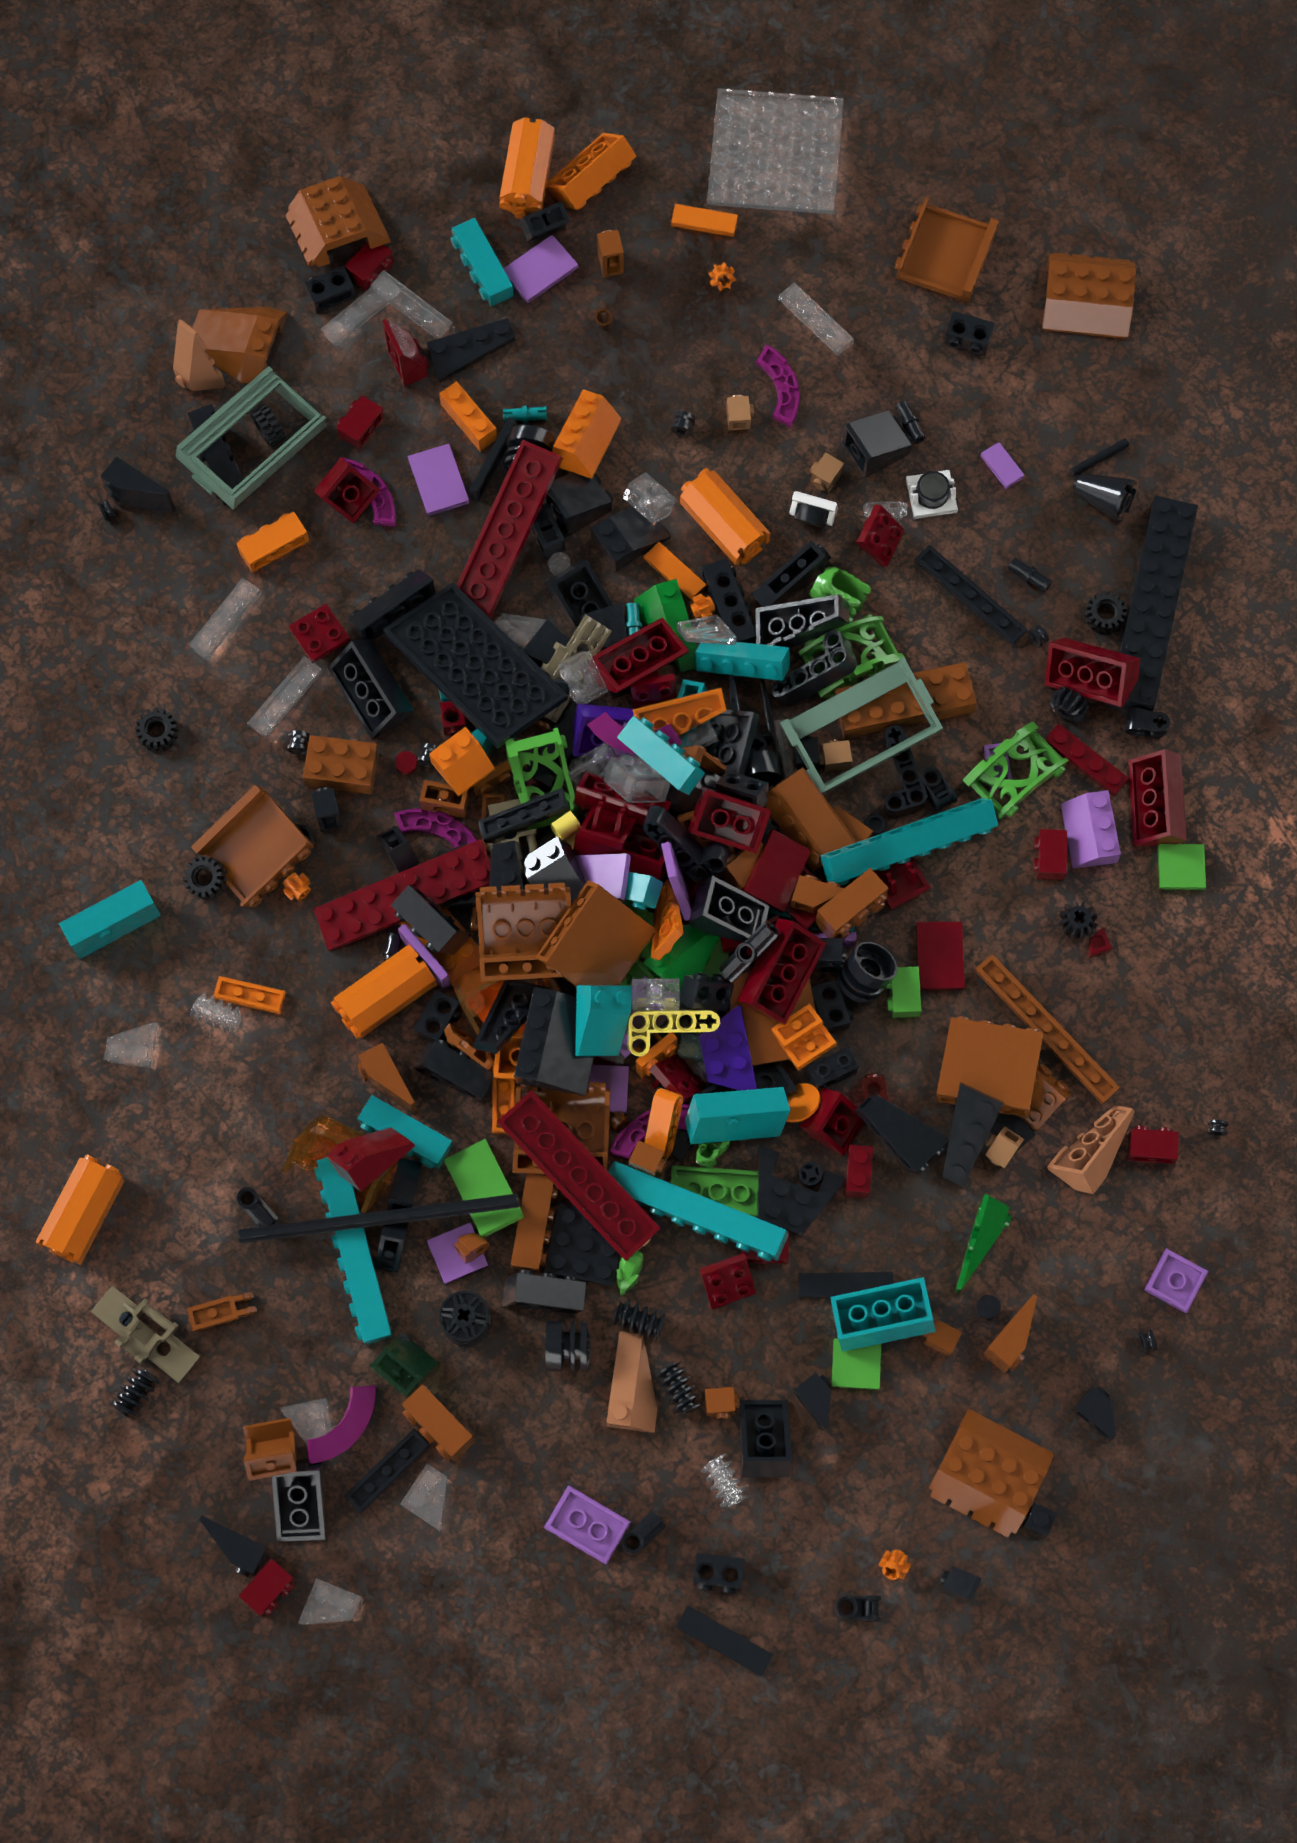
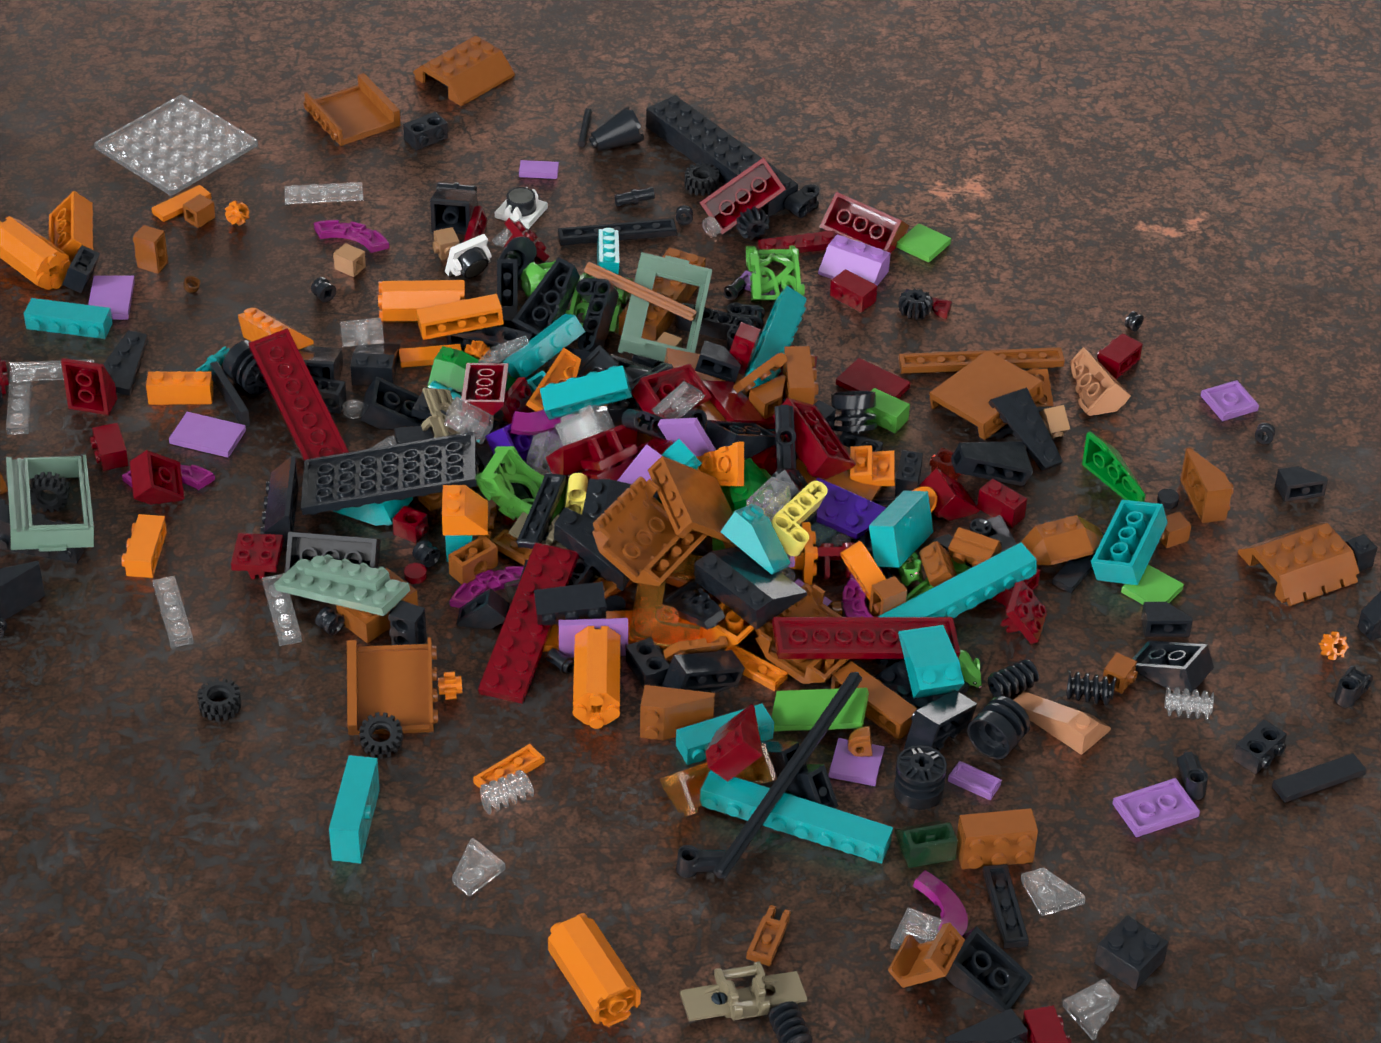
camera: 55 degrees left, 30 degrees down
none -> dark orange brick [183,194,215,228]
none -> sand green plate [274,555,410,616]
none -> orange brick [416,294,504,340]
none -> dark red tile [463,205,488,242]
none -> black piece [499,237,537,280]
none -> axle [584,262,697,321]
none -> brick [597,228,619,275]
none -> clear tile [652,381,705,419]
none -> black slope [695,341,741,383]
none -> clear tile [702,216,721,237]
none -> black pin [723,277,746,300]
none -> dark red brick [730,322,761,375]
none -> dark orange hinge [733,353,788,393]
none -> teal slope [898,625,964,698]
none -> dark orange brick [919,541,957,587]
none -> dark orange brick [948,527,1002,567]
none -> medium lavender tile [948,761,1002,800]
none -> dark orange wedge [1021,515,1104,565]
none -> black brick [1094,915,1169,990]

